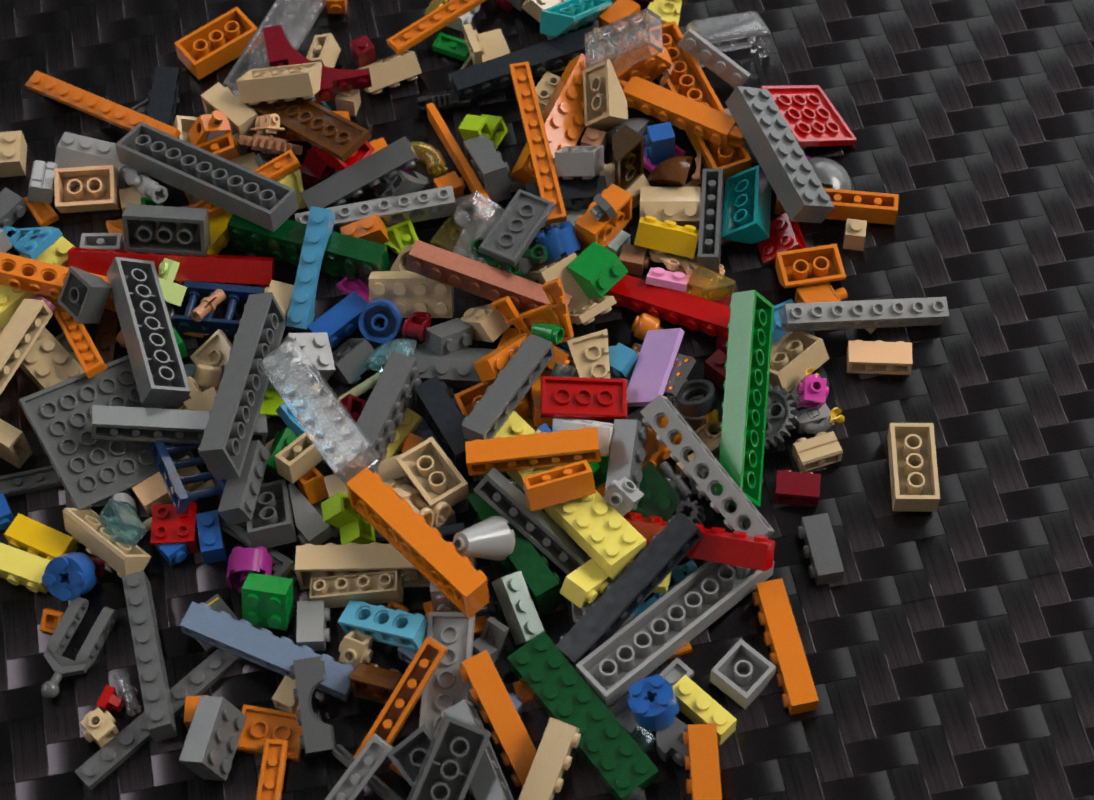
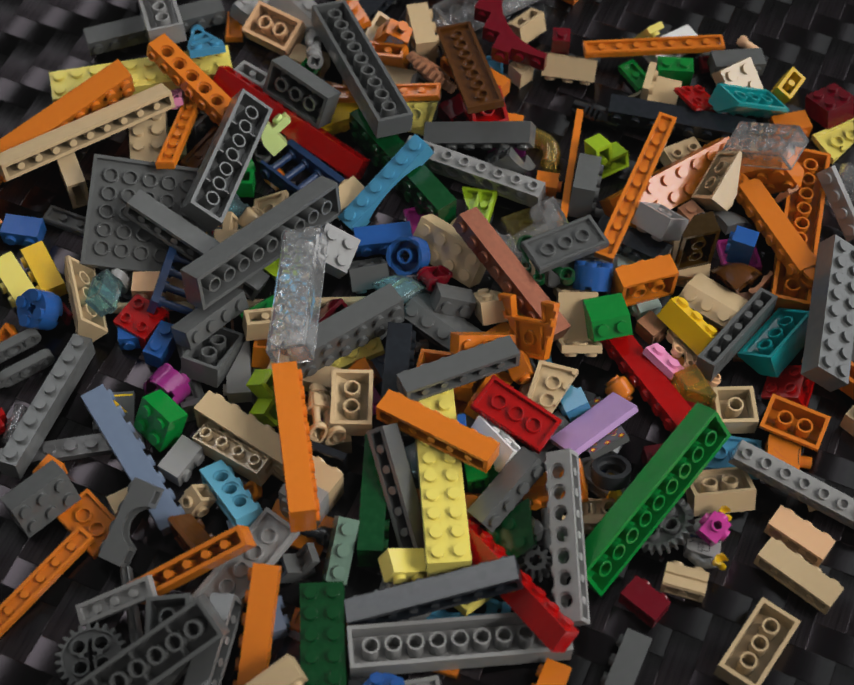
camera: 30 degrees right, 0 degrees up
dark grey slope [57,266,112,324] -> none
nougat pin [190,289,226,322] -> none
tan slope [236,61,322,105] -> none
light nougat hinge [250,113,285,135] -> none
orange brick [340,213,389,244] -> none
light grey cone [453,516,515,561] -> none
orange brick [522,460,596,511] -> none
green cone [531,322,564,345] -> none
clear light blue tile [550,362,576,377] -> none
dark grey tile [590,193,617,221] -> none
light grey brick [603,477,644,516] -> none
none -> green brick [656,56,694,86]
none -> red bracket [673,85,718,113]
none -> tan brick [709,386,759,434]
none -> tan brick [754,537,844,615]

